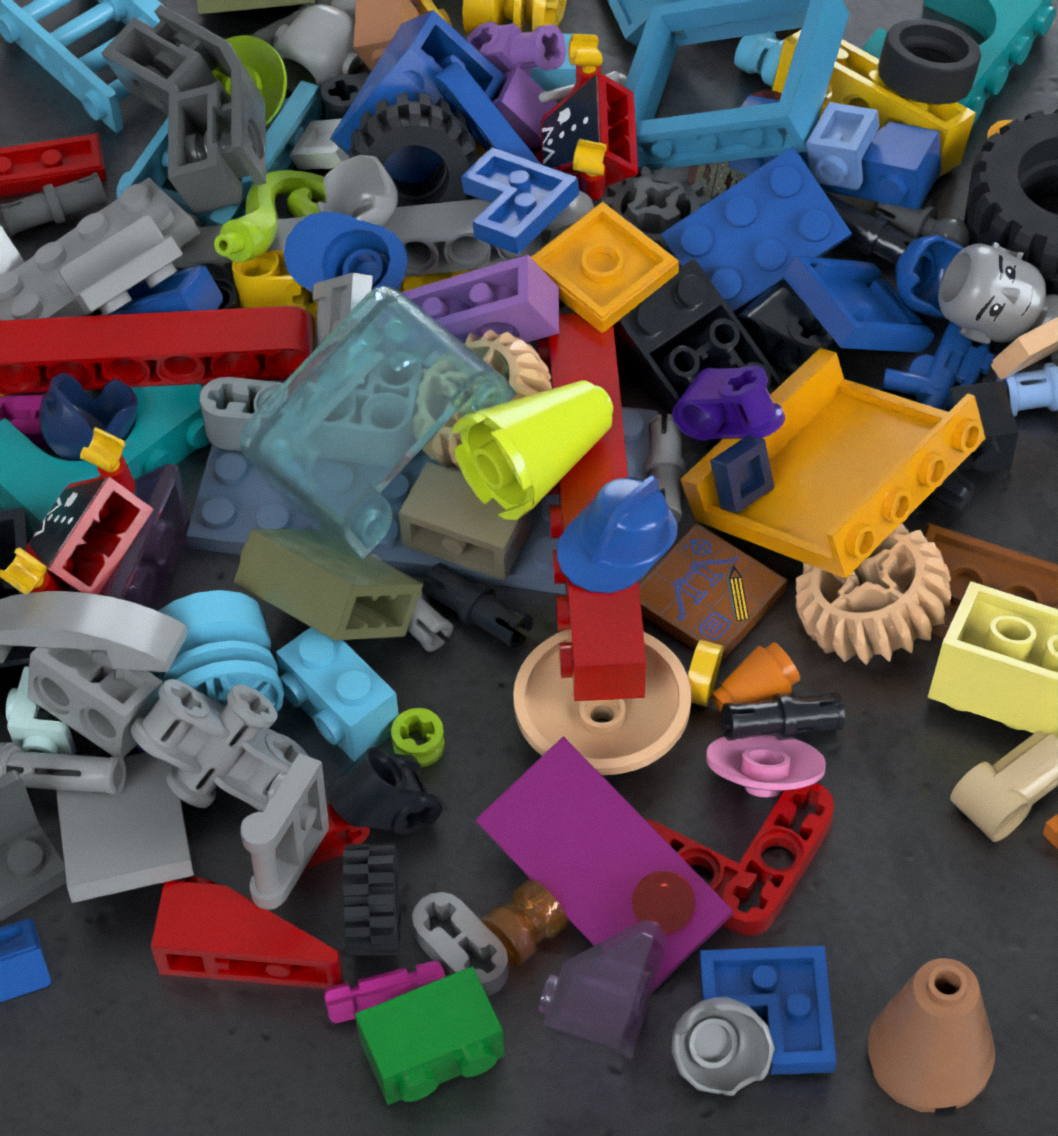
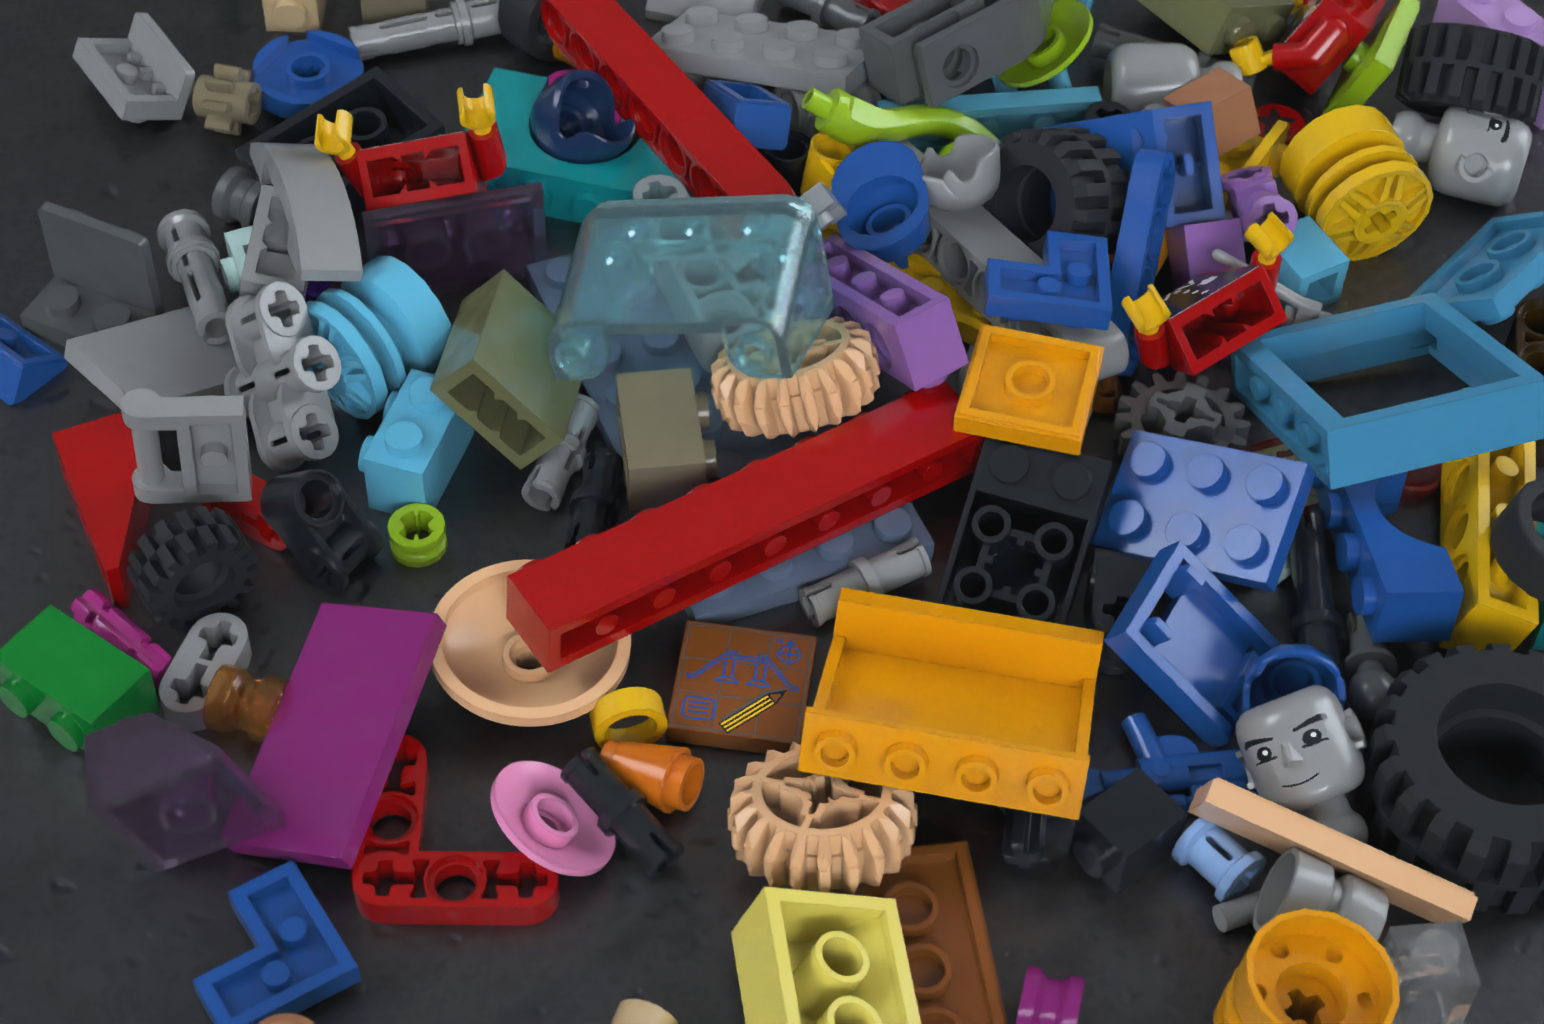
camera: 55 degrees right, 5 degrees down
light grey bracket [59,215,183,316] -> none
neon yellow cone [452,380,613,520] -> none
blue piece [556,475,678,593] -> none
clear red tile [632,871,696,936] -> none
light grey hair [670,997,775,1096] -> none
dark purple piece [672,365,785,441] -> none
dark blue plate [710,435,775,514] -> none
medium blue bracket [806,102,880,190] -> none

